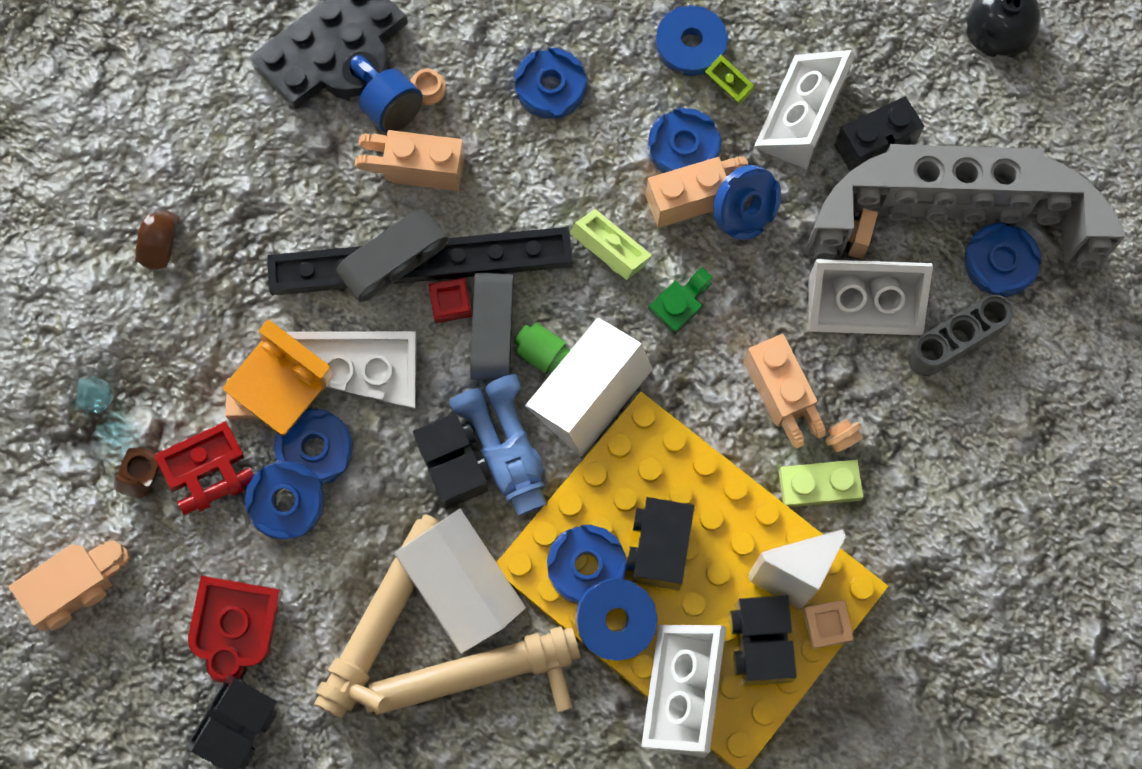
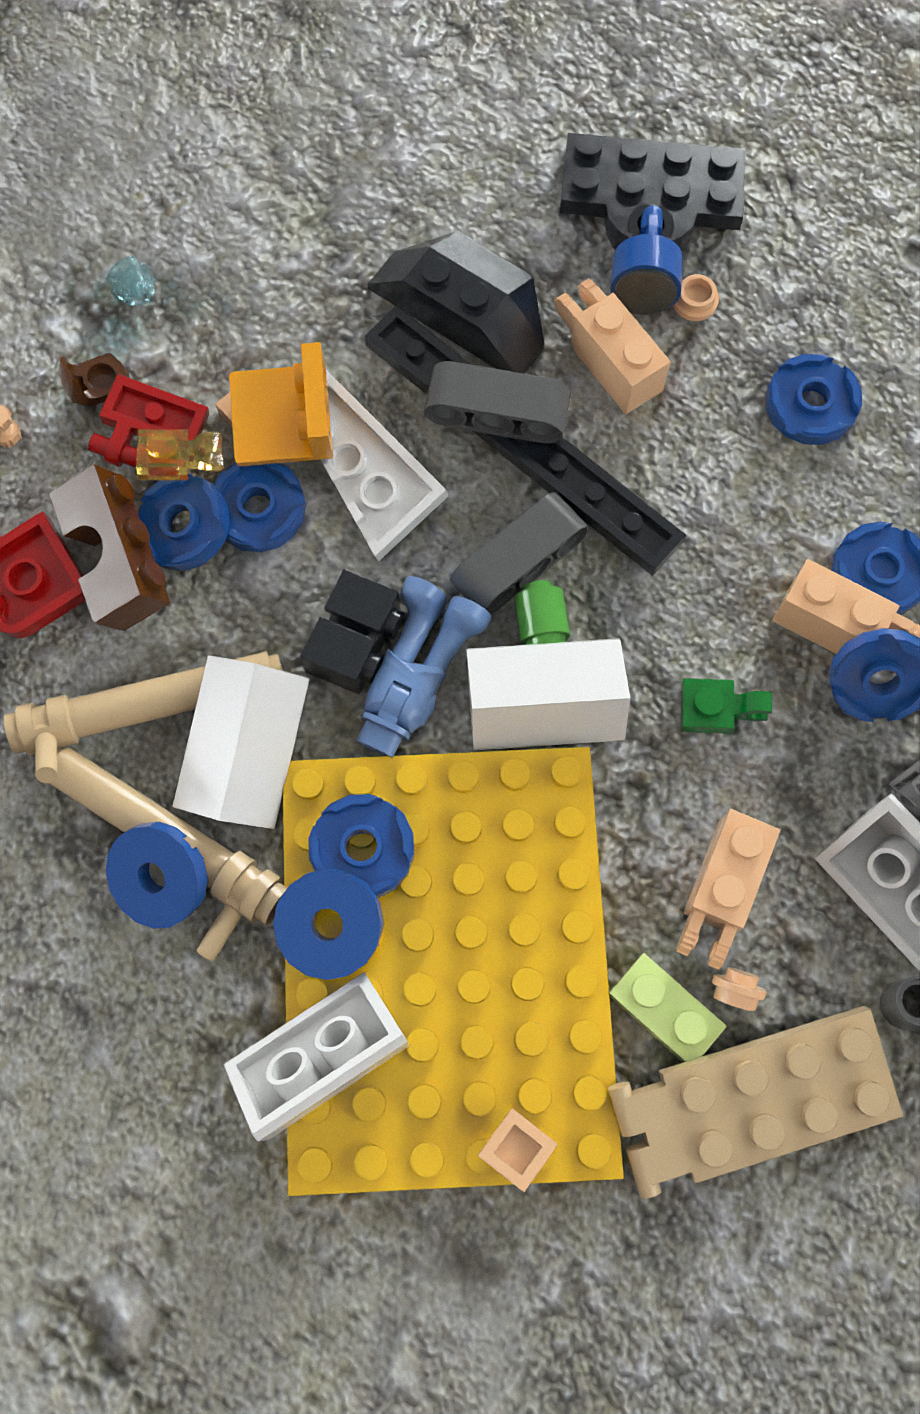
camera: 50 degrees right, 0 degrees up
reddish brown hair [135,211,180,269] -> none
red tile [428,278,472,323] -> none
yellowish green plate [570,209,652,280] -> none
black piece [626,497,695,591] -> none
black piece [729,595,797,686] -> none
white slope [748,529,845,610] -> none
none -> arch [49,464,171,631]
none -> blue tile [105,822,208,929]
none -> clear yellow plate [136,429,224,480]
none -> black wedge [367,231,545,374]
none -> tan hinge [608,1006,903,1199]

